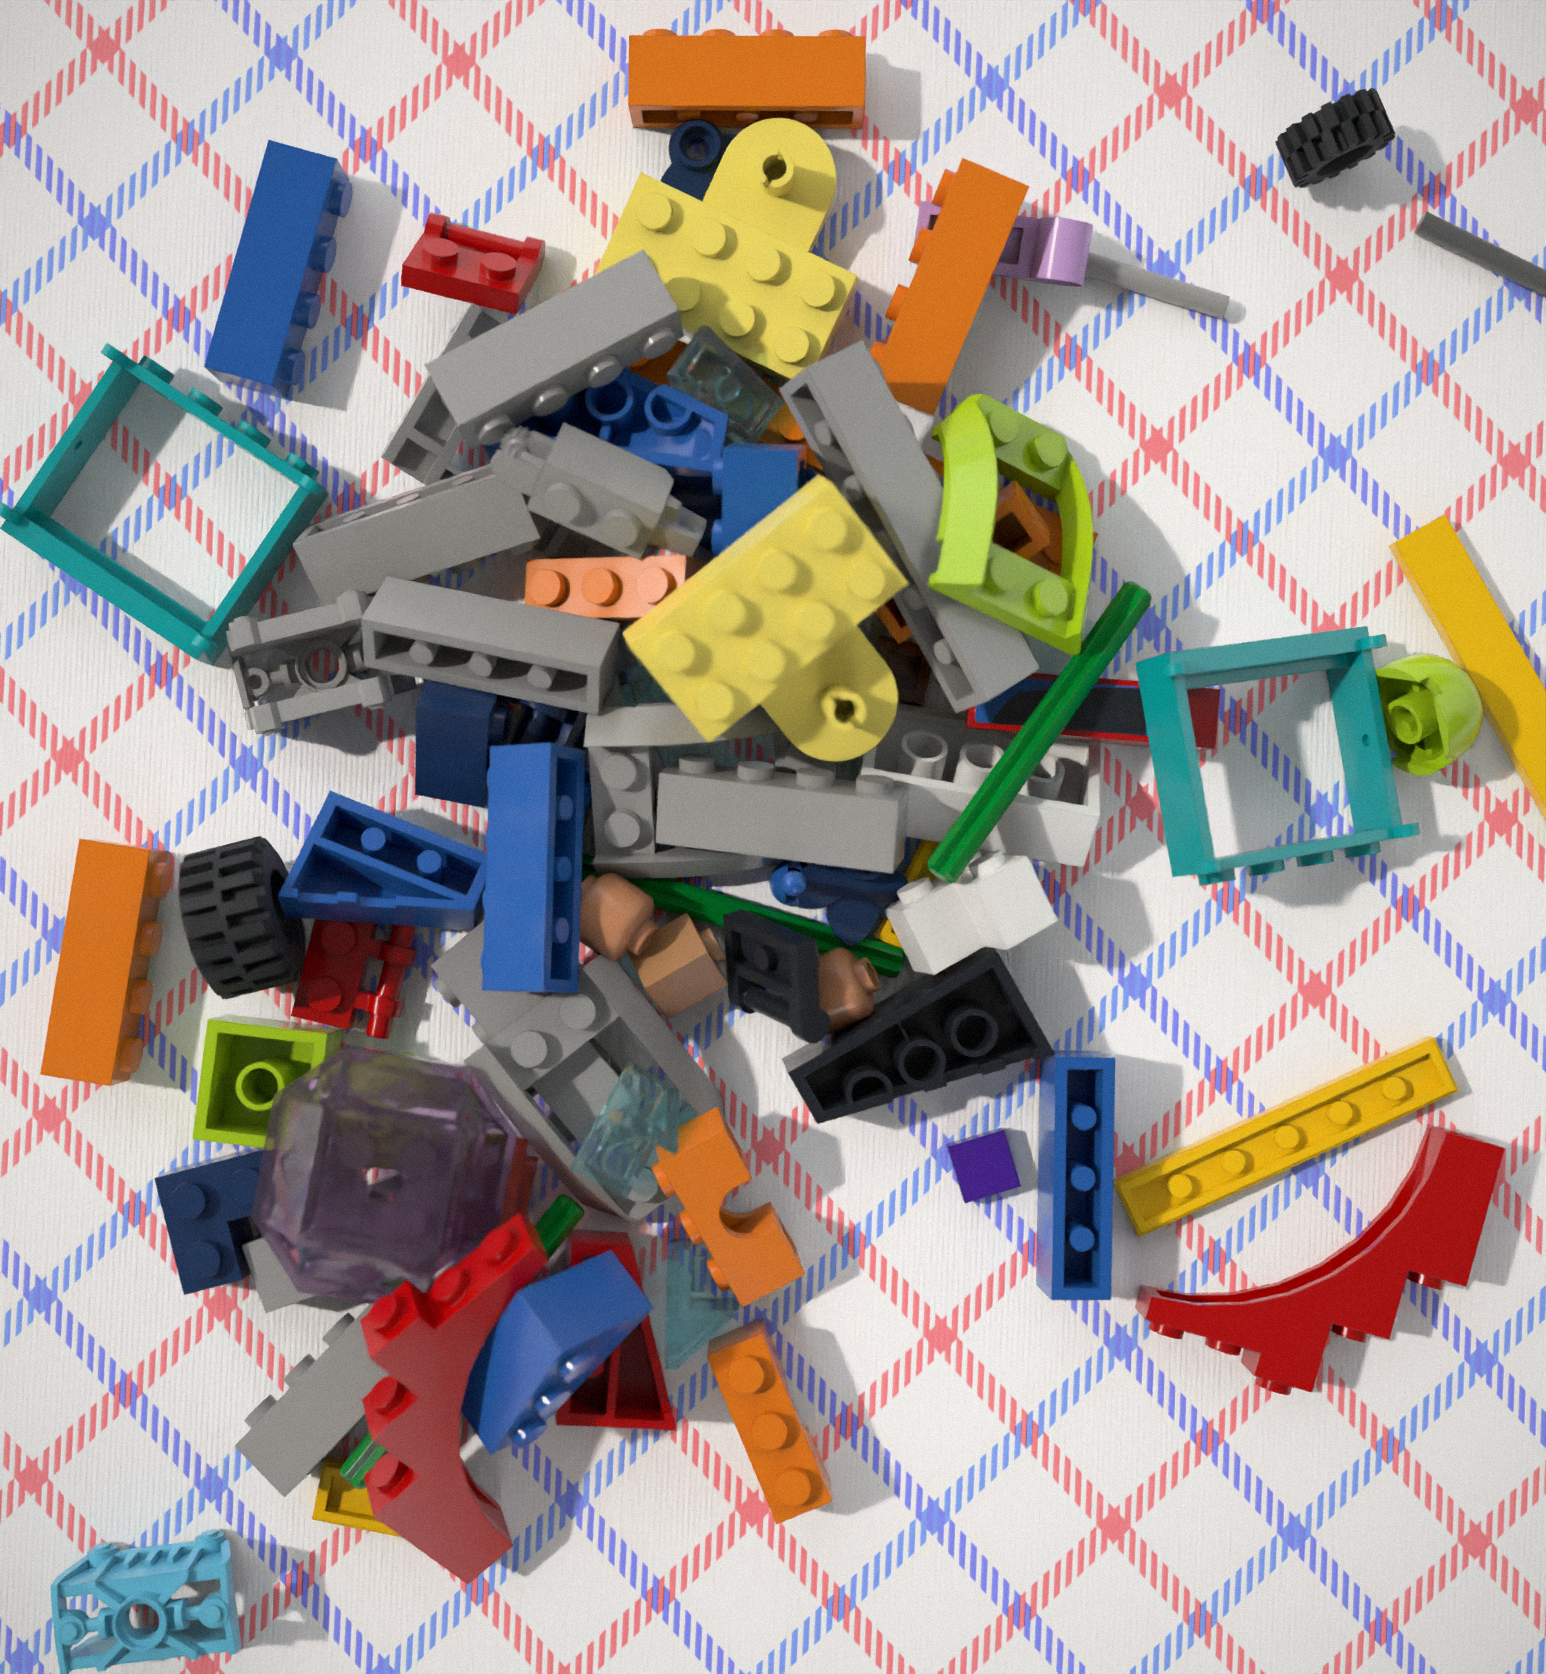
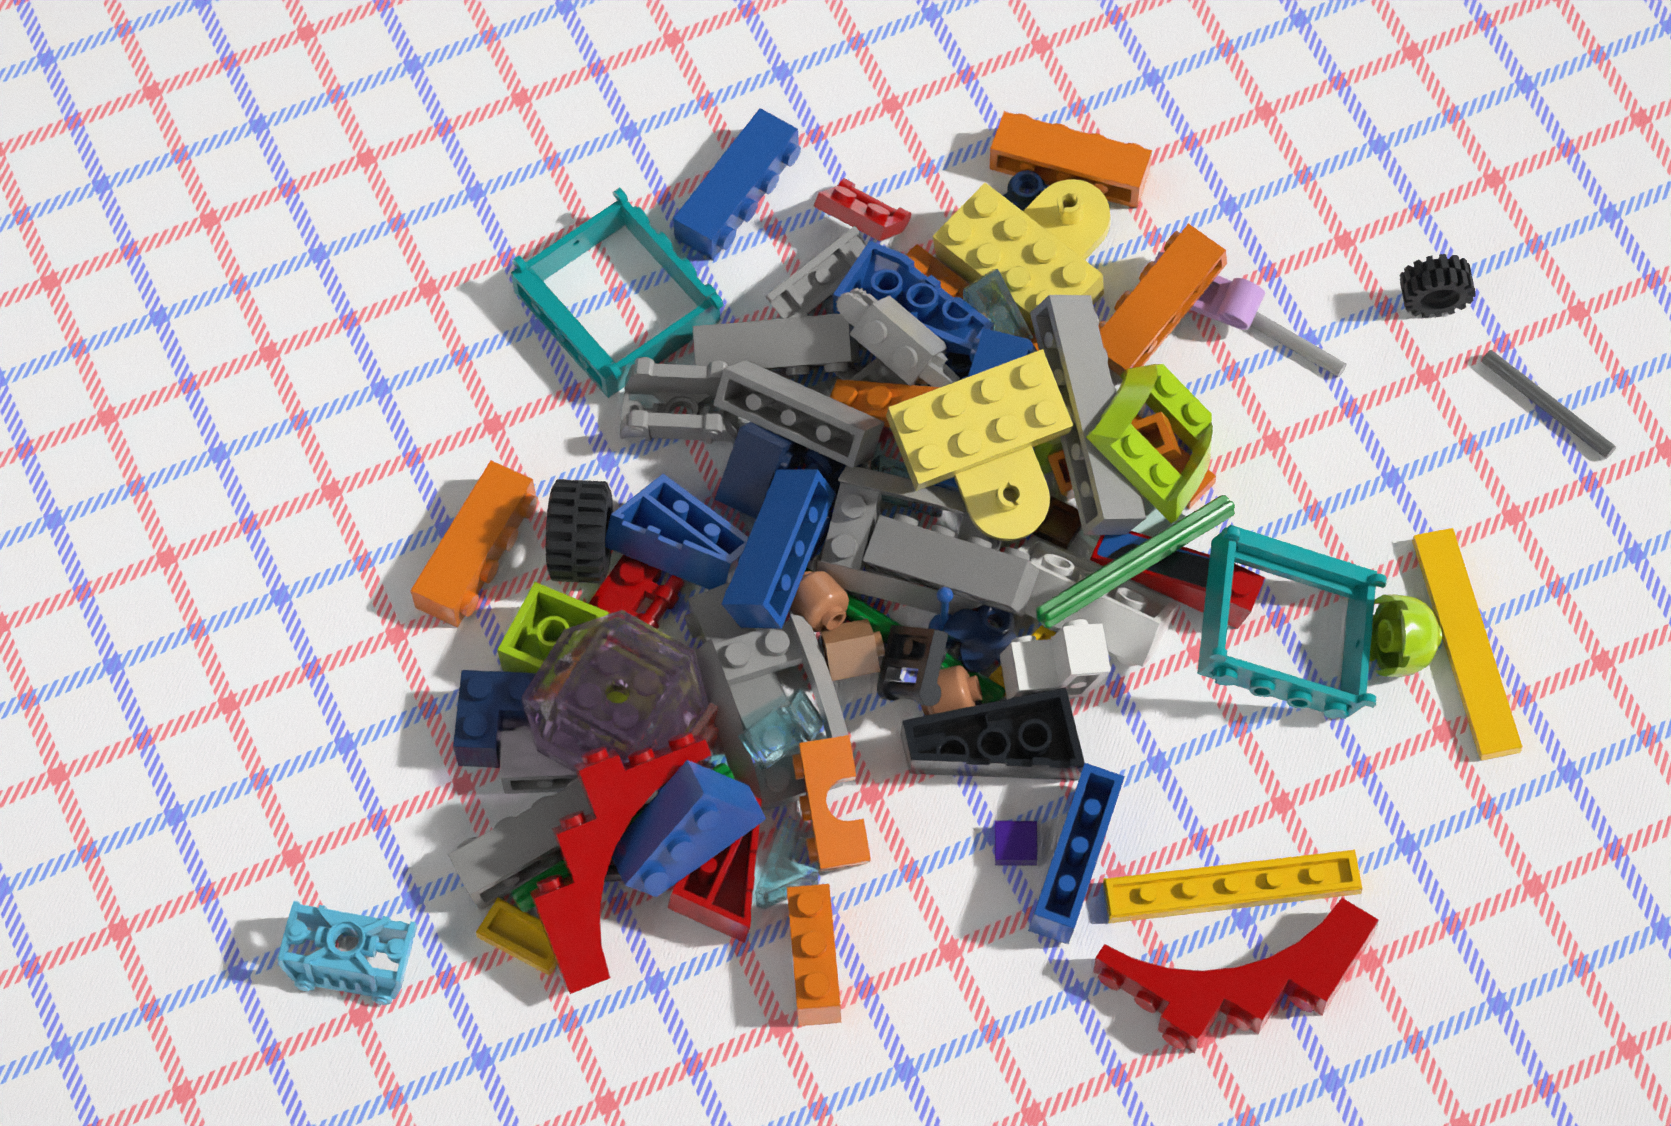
camera: 15 degrees right, 25 degrees down
light grey brick [425,249,684,449] -> none

